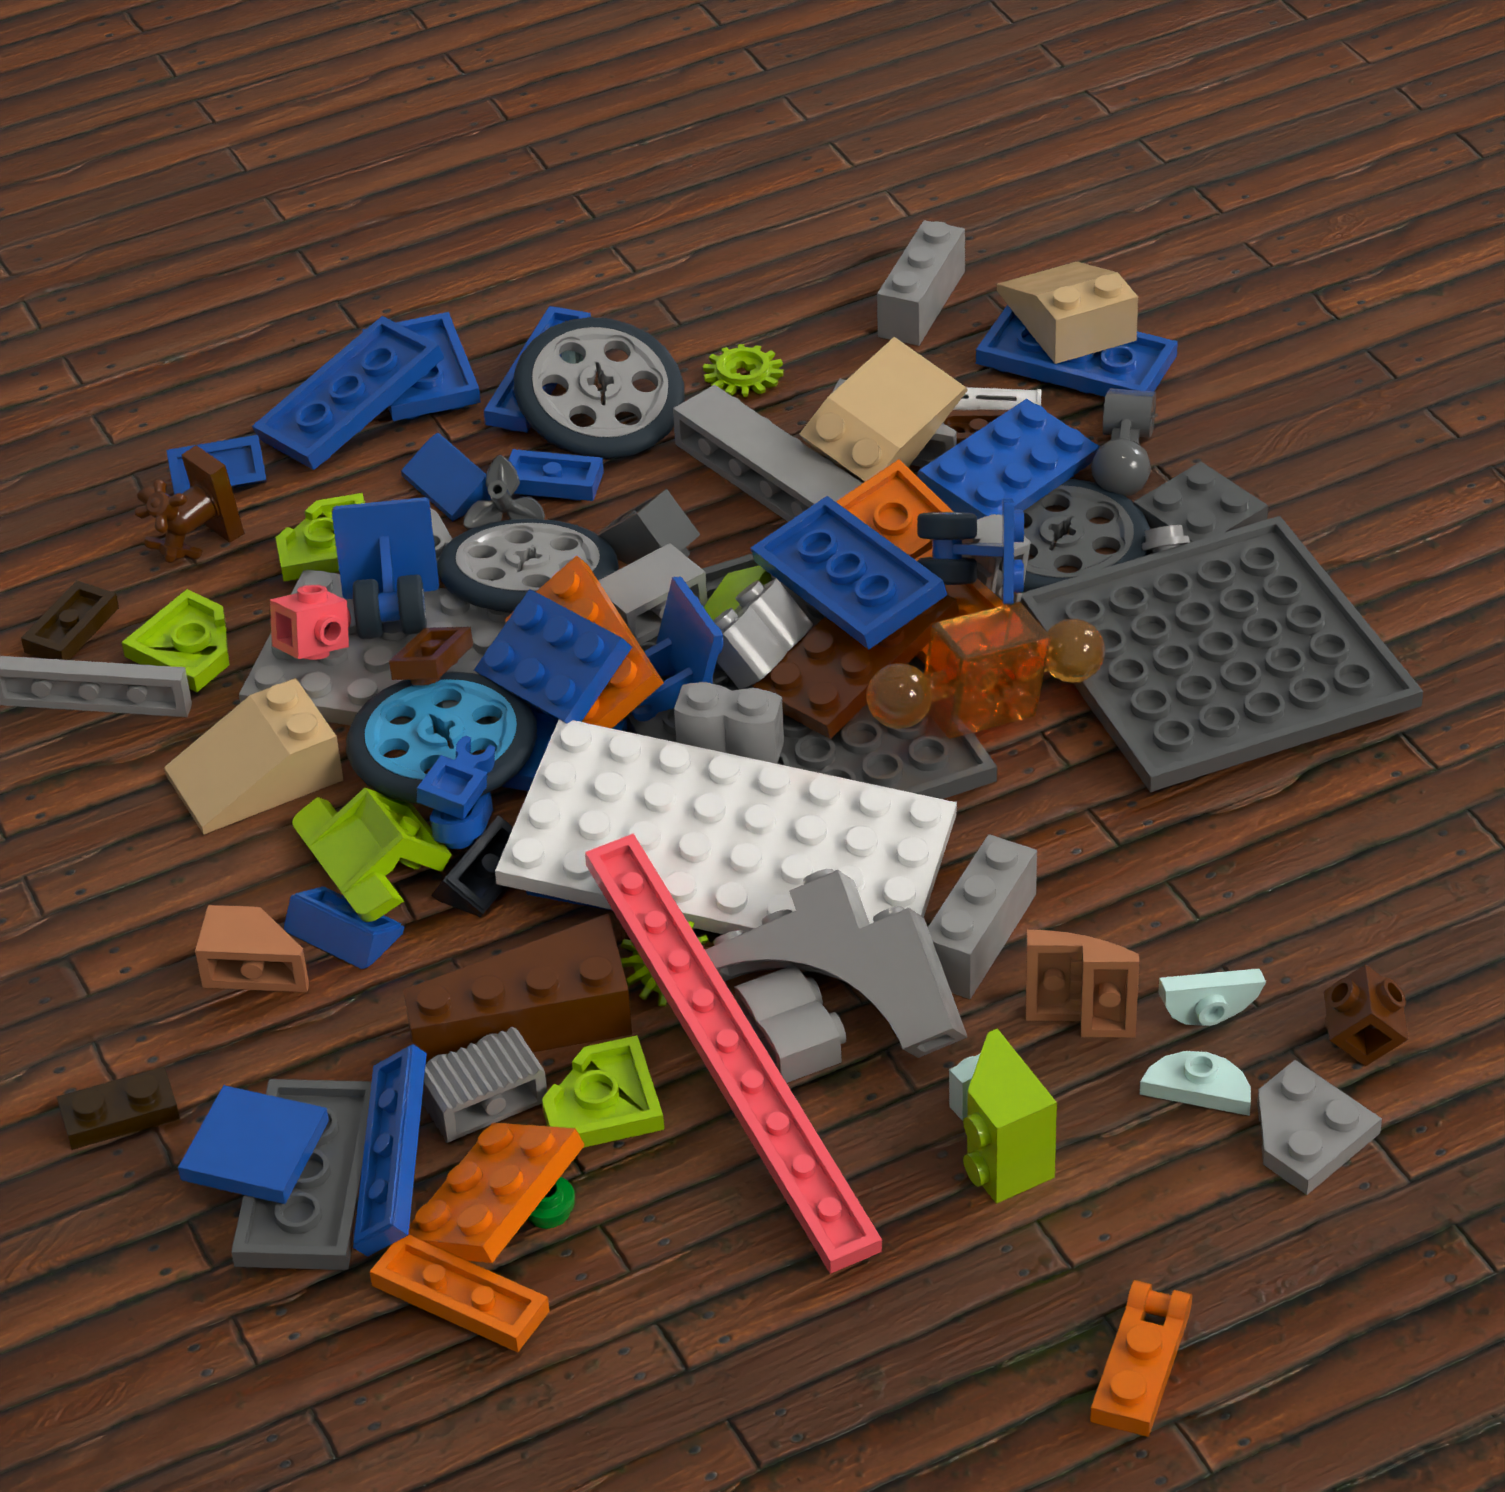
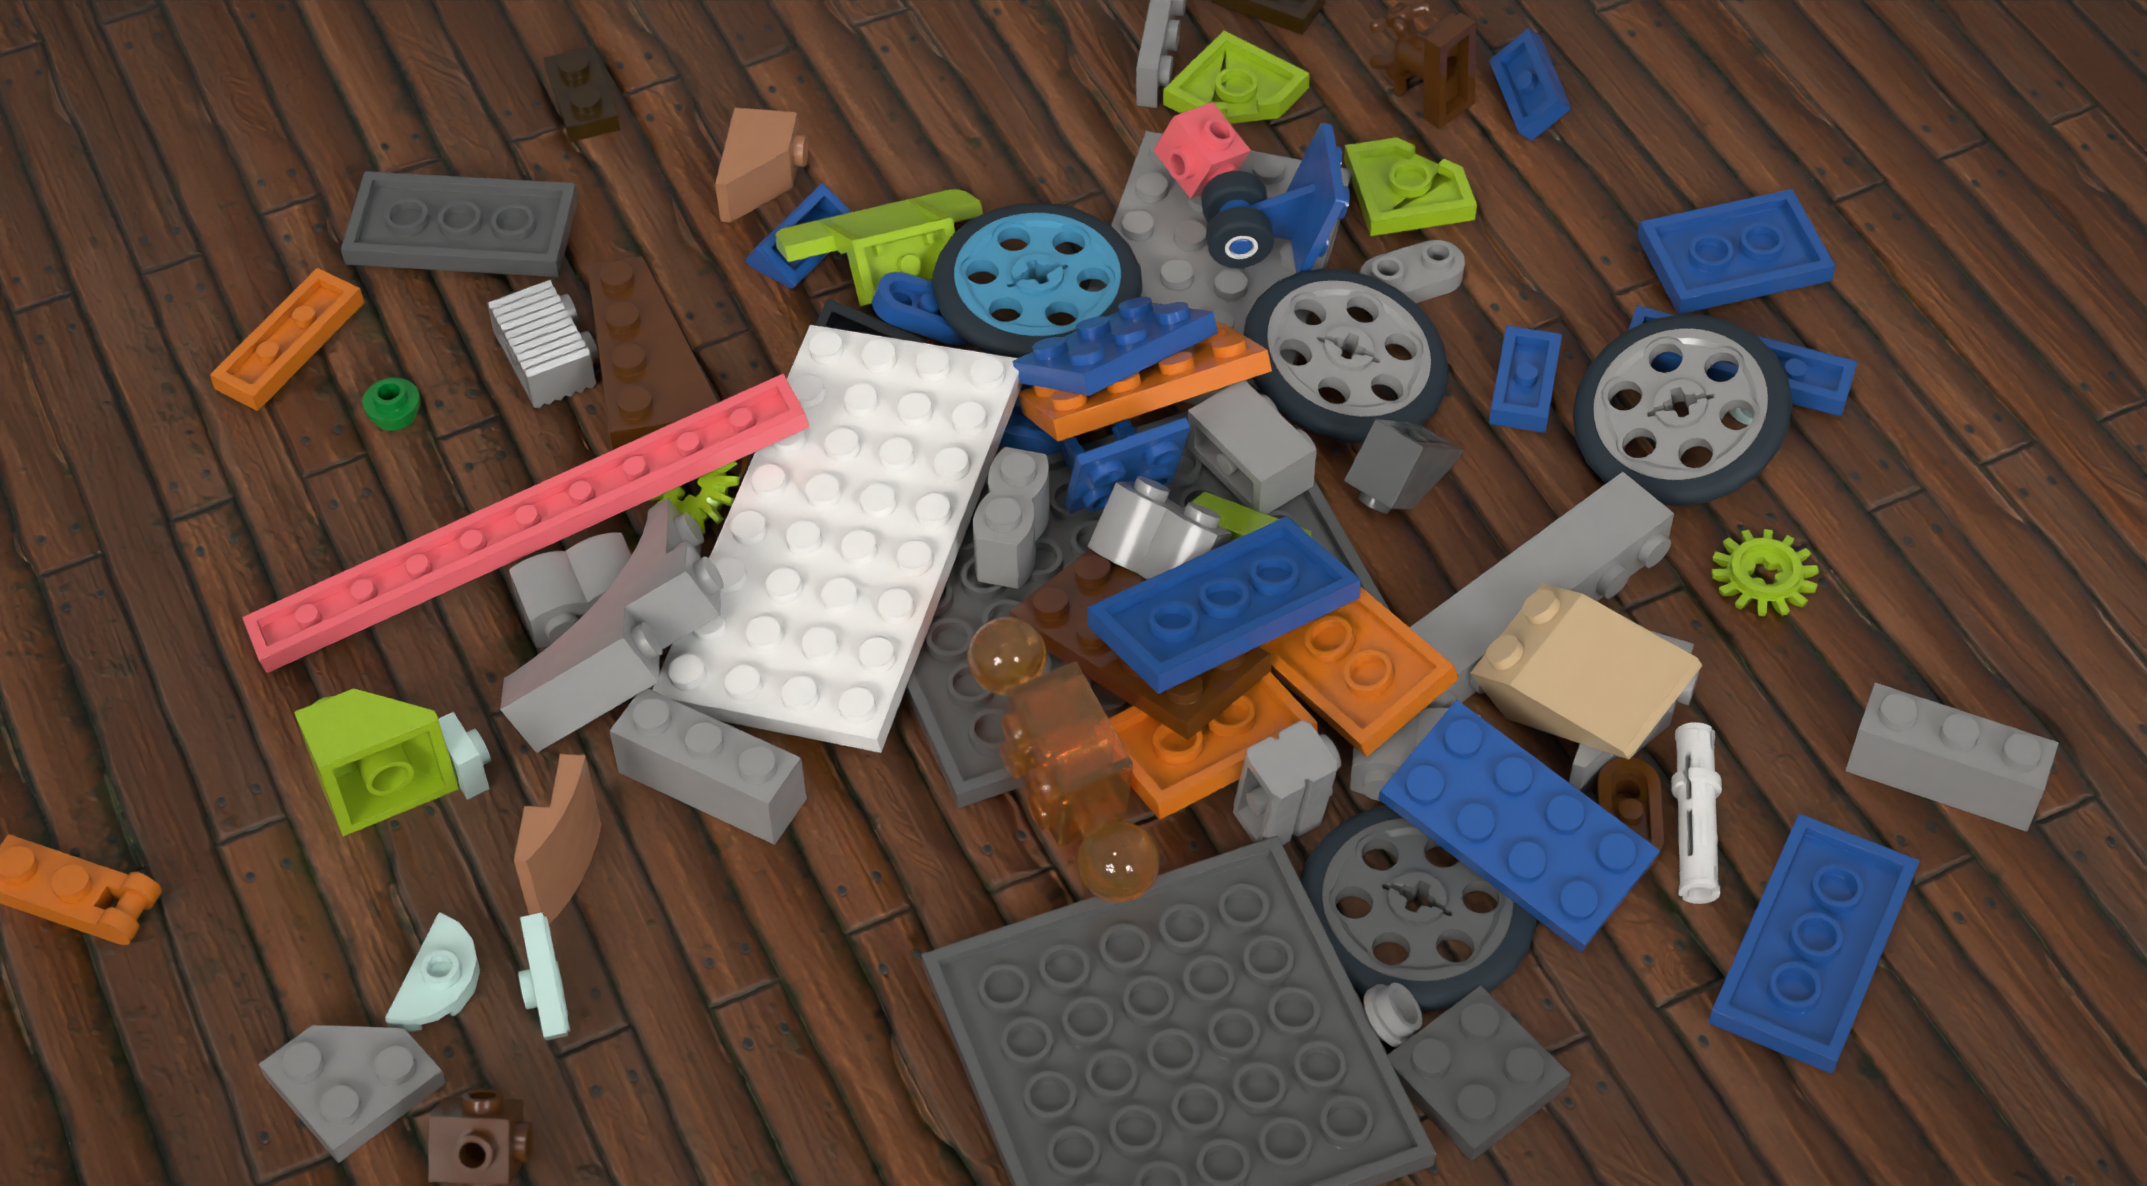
camera: 90 degrees right, 10 degrees up
tan slope [164,678,343,834] -> none
blue tile [178,1085,329,1204] -> none
blue plate [252,316,445,470] -> none
blue tile [353,1044,427,1257] -> none
reddish brown plate [389,627,473,686] -> none
blue slope [401,433,491,521] -> none
orange plate [409,1123,585,1263] -> none
blue plate [417,736,495,820] -> none
dark grey plant [463,455,545,530] -> none
lime plate [542,1035,664,1148] -> none
plate [917,498,1024,605] -> none
tan slope [997,262,1138,364] -> none
dark grey beam [1091,388,1156,497] -> none

